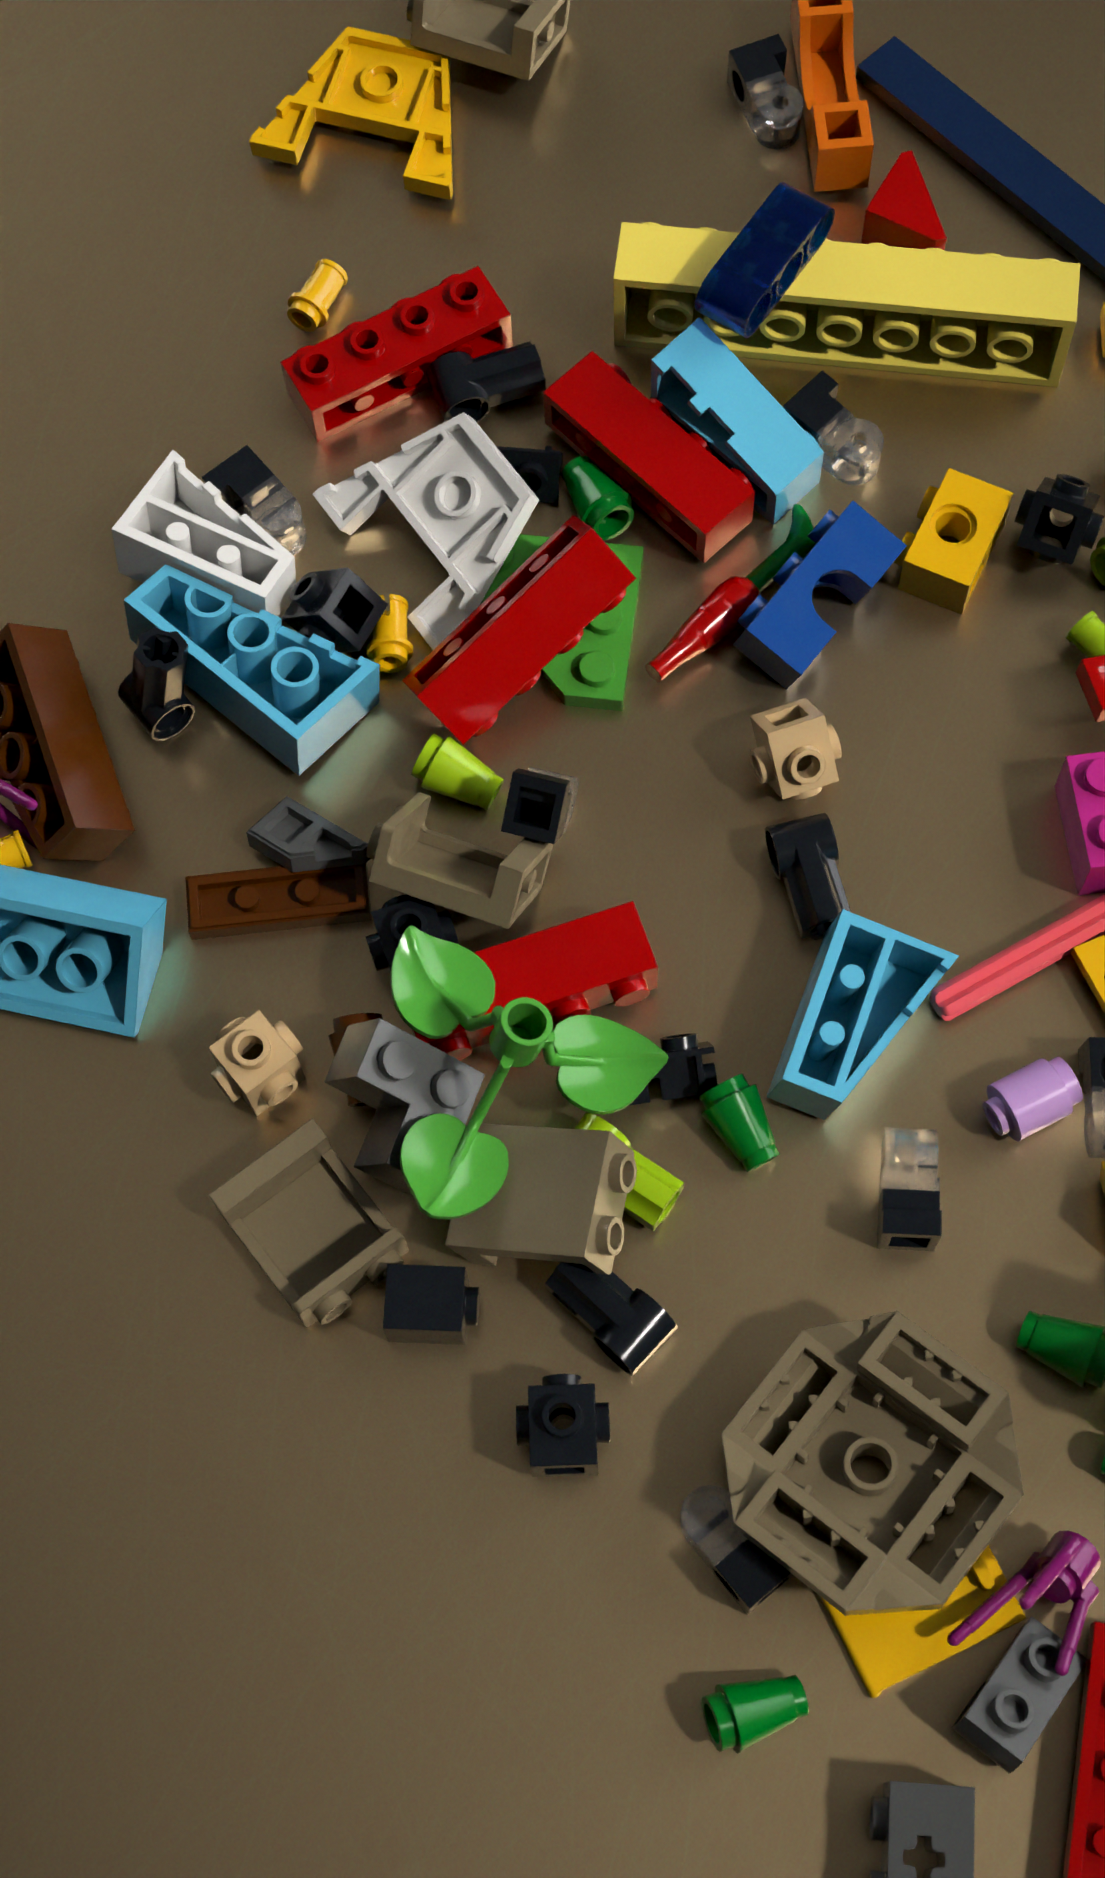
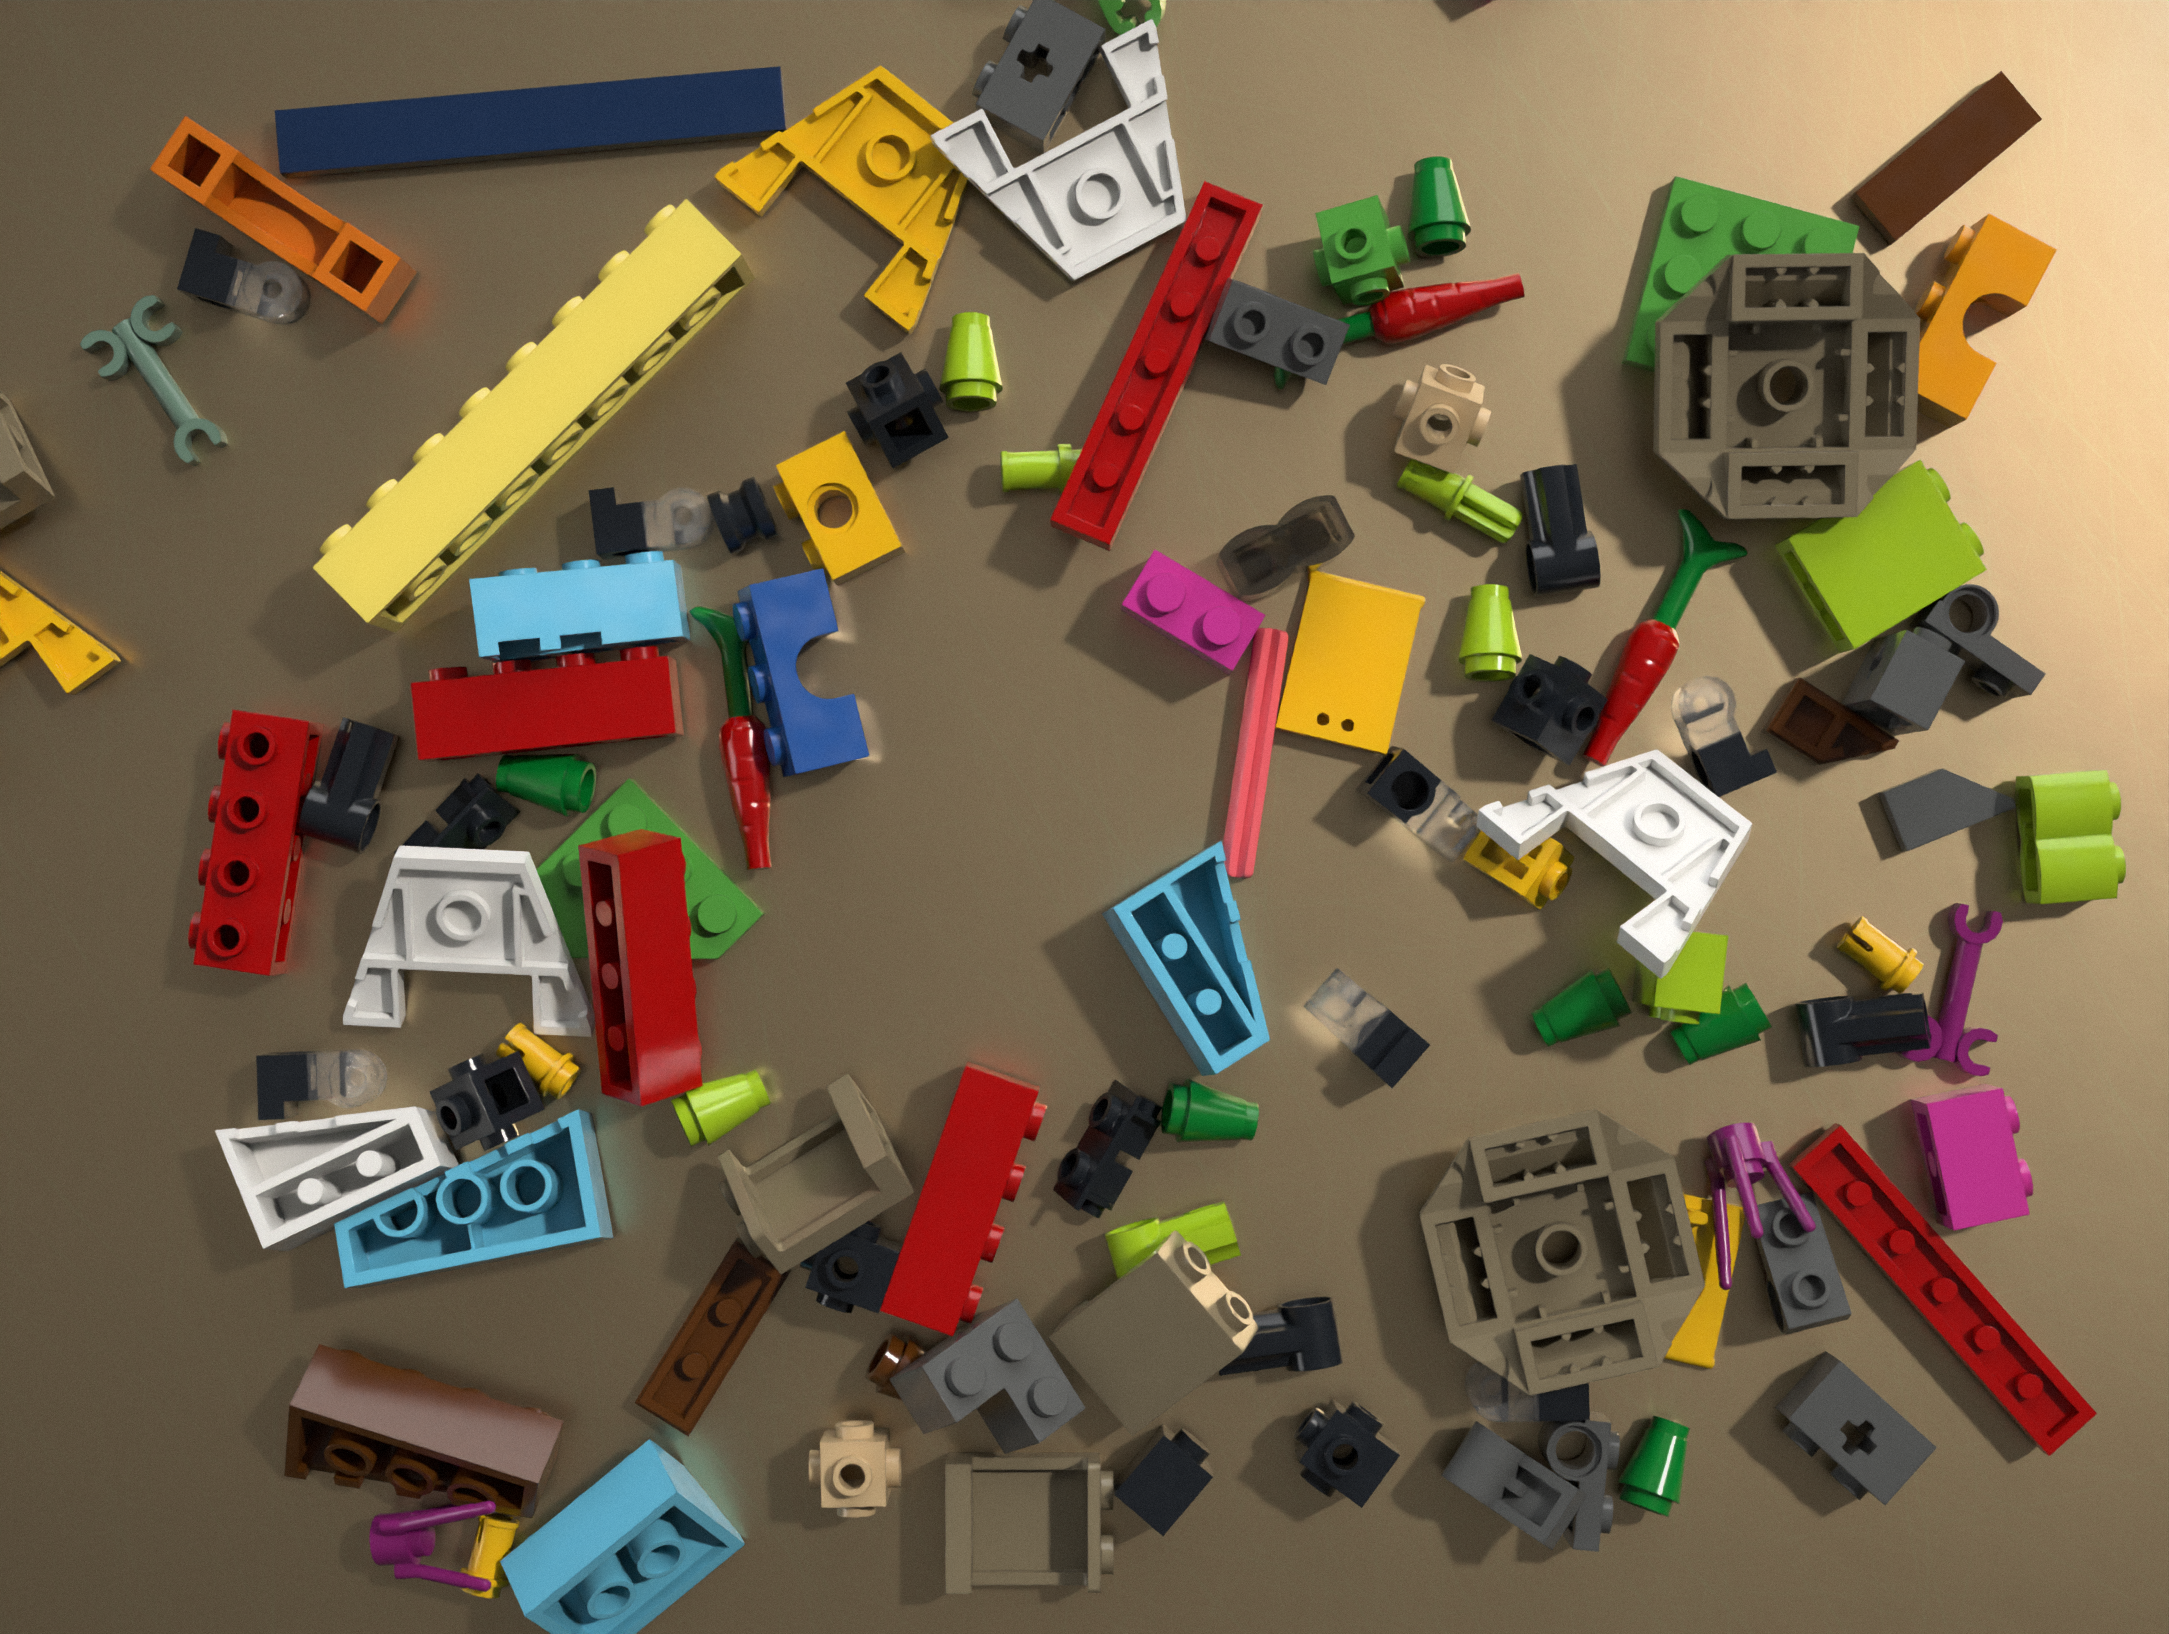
camera: 50 degrees left, 20 degrees up
black piece [118,627,195,741] -> none
dark grey tile [246,796,370,873] -> none
yellow pin [287,259,348,332] -> none
bright green plant [390,926,668,1219] -> none
black leg [501,767,579,844] -> none
clear blue beam [695,182,835,338] -> none
tan brick [750,698,842,800] -> none
black piece [765,813,851,940] -> none
red slope [861,150,947,250] -> none
lavender brick [983,1057,1083,1142] -> none
none -> sand green bar [80,295,228,466]
none -> black wheel [707,476,779,554]
none -> dark grey plate [1441,1421,1587,1550]
none -> dark grey plate [1538,1411,1620,1552]

